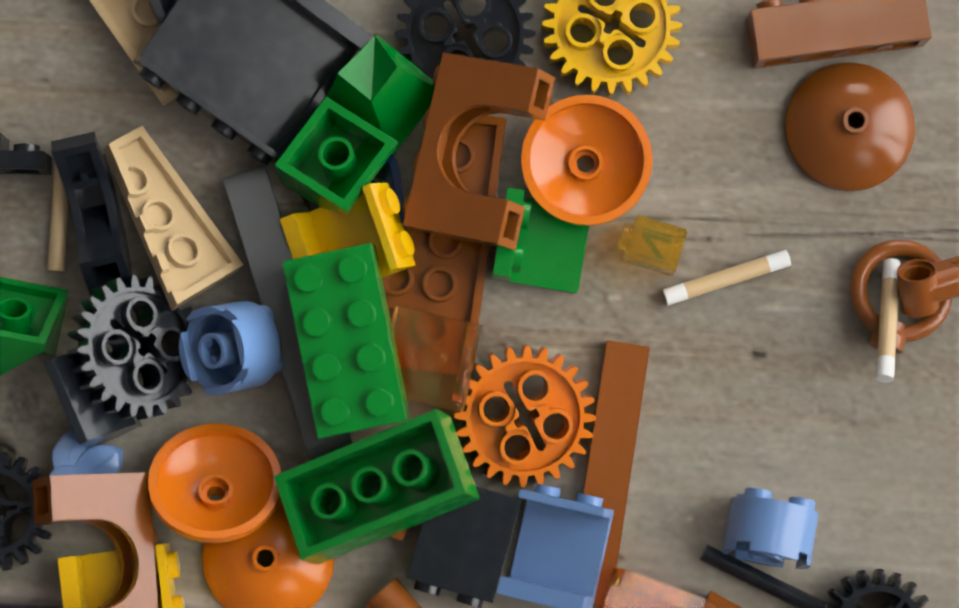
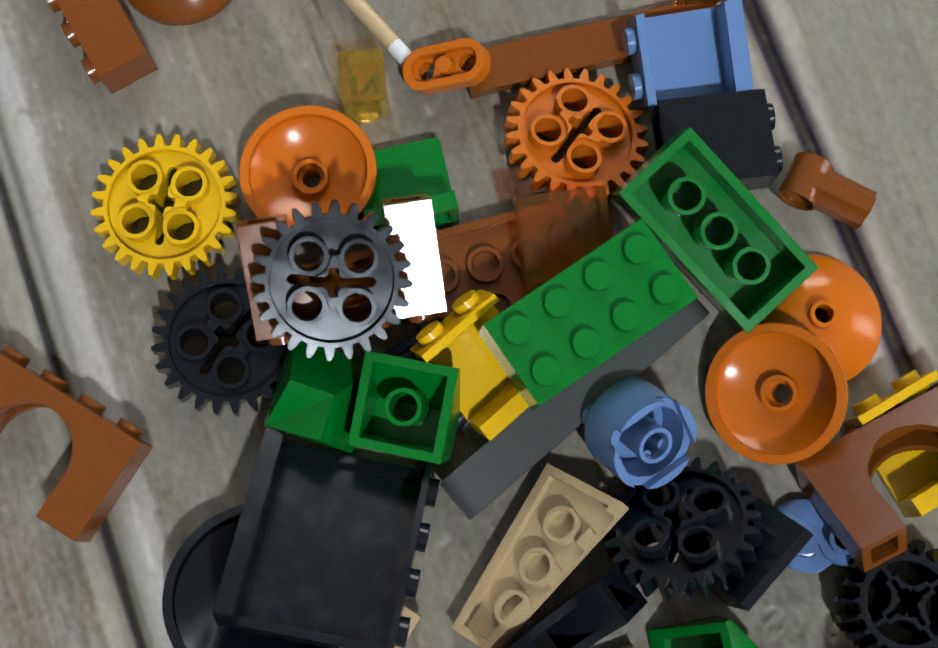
camera: 110 degrees left, 5 degrees down
none -> black gear [250,199,412,361]
none -> orange plate [403,38,491,95]

